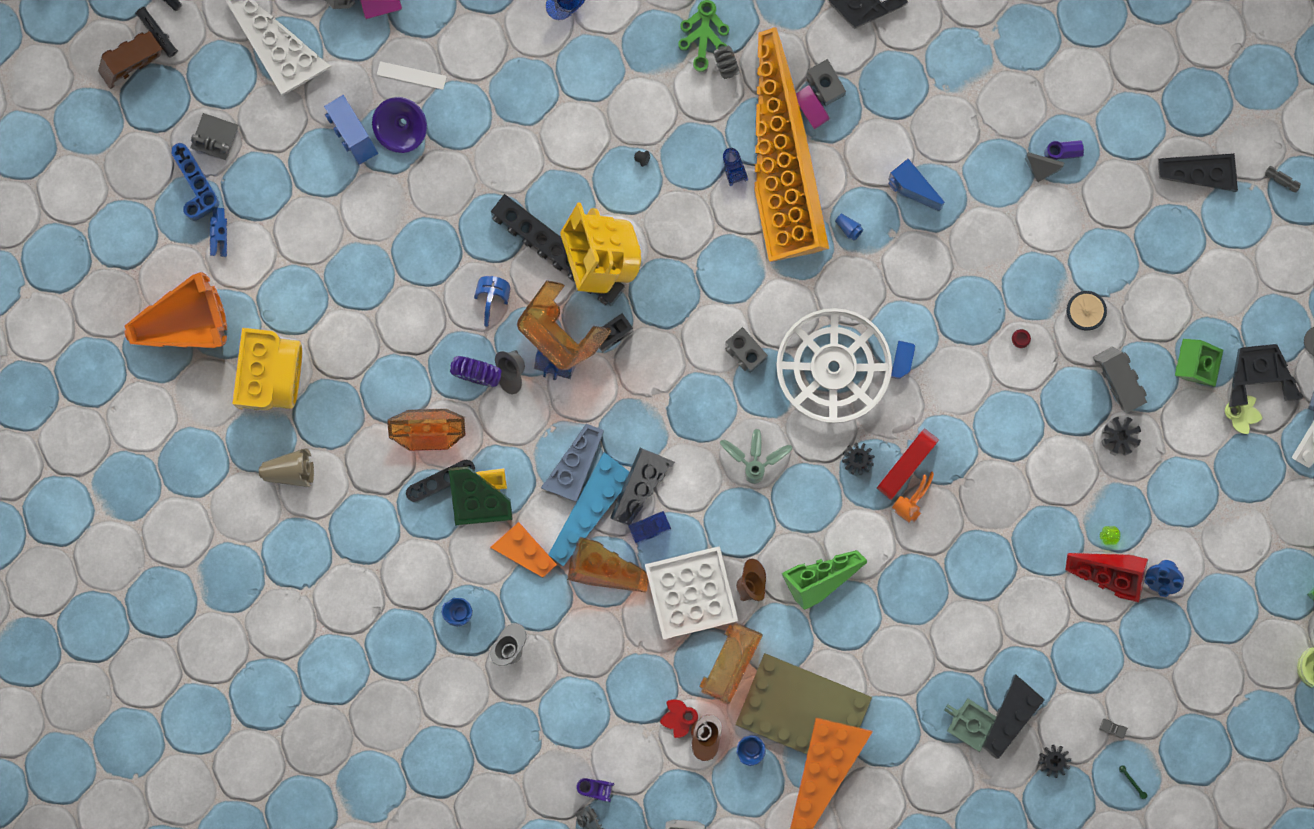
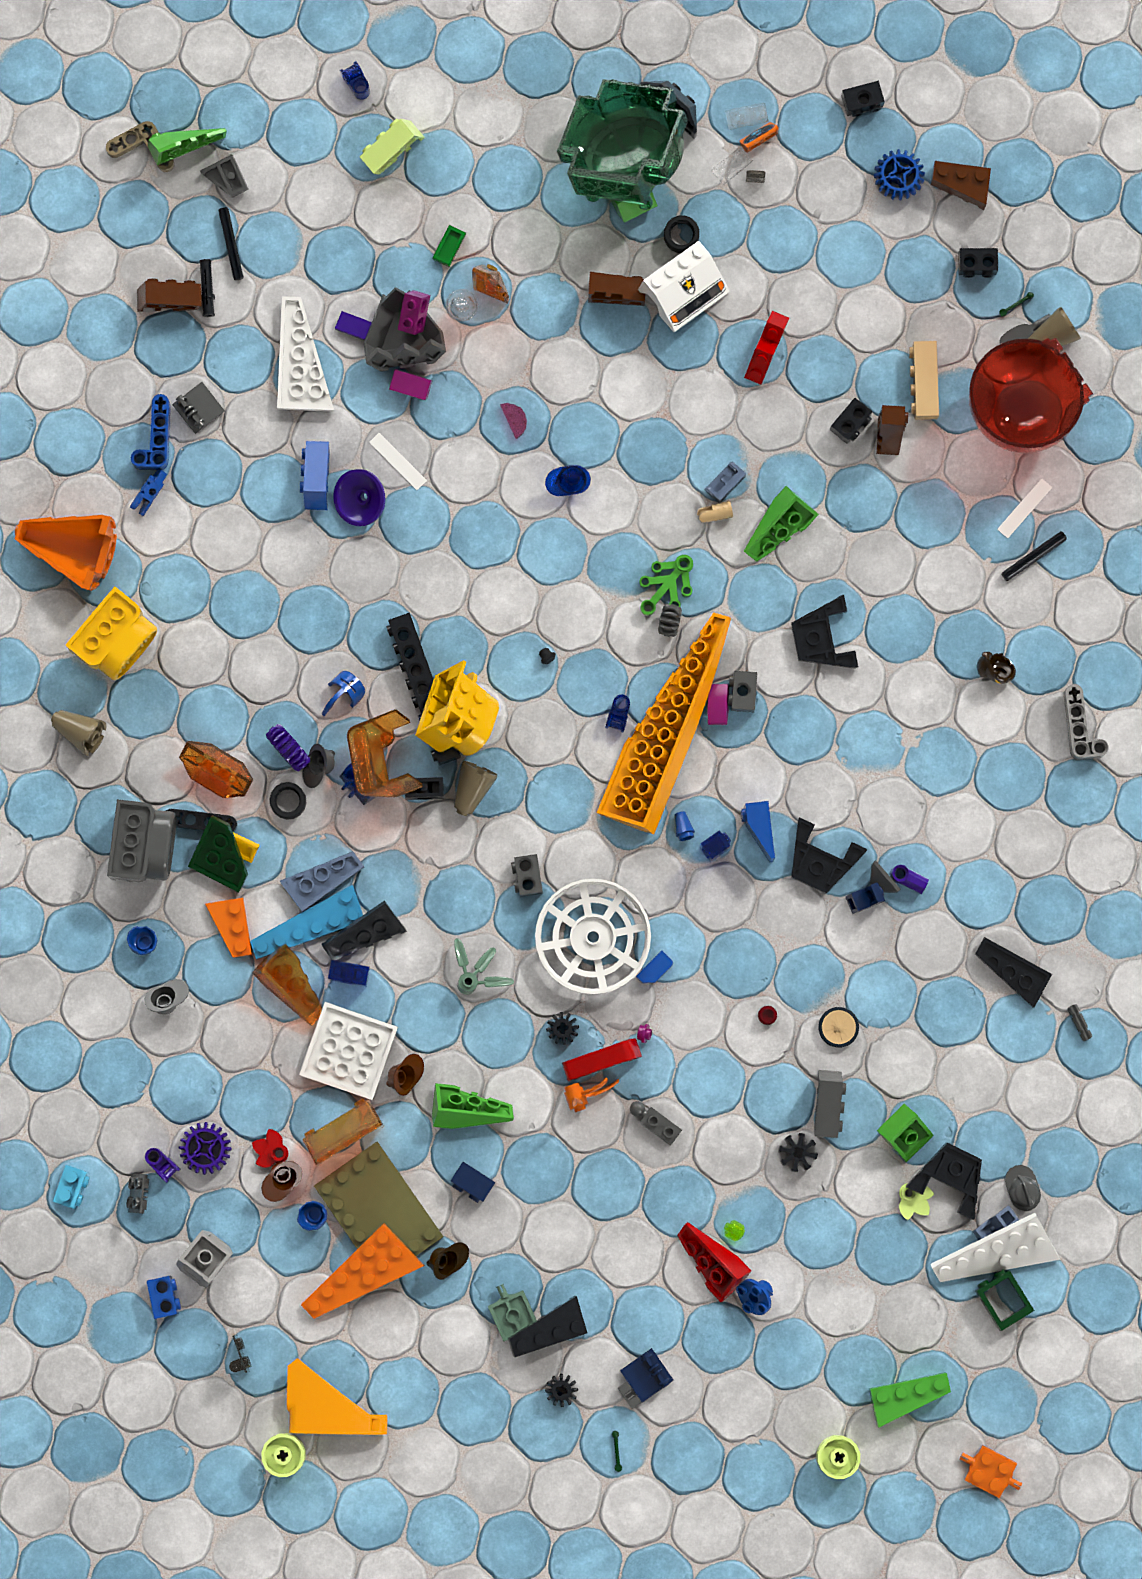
camera: 25 degrees right, 0 degrees up
none -> dark grey brick [107,799,176,882]
none -> dark purple gear [179,1122,232,1175]
none -> black tyre [269,782,306,820]
none -> dark brown piece [427,1242,469,1280]
none -> dark blue brick [450,1162,496,1203]
none -> dark tan cone [454,761,498,816]
none -> dark blue hinge [620,1348,674,1403]
none -> dark grey plate [630,1101,682,1146]
none -> magenta plate [637,1024,652,1043]
none -> clear blue brick [699,830,731,863]
none -> black wing [791,817,867,894]
none -> dark blue brick [846,883,885,915]

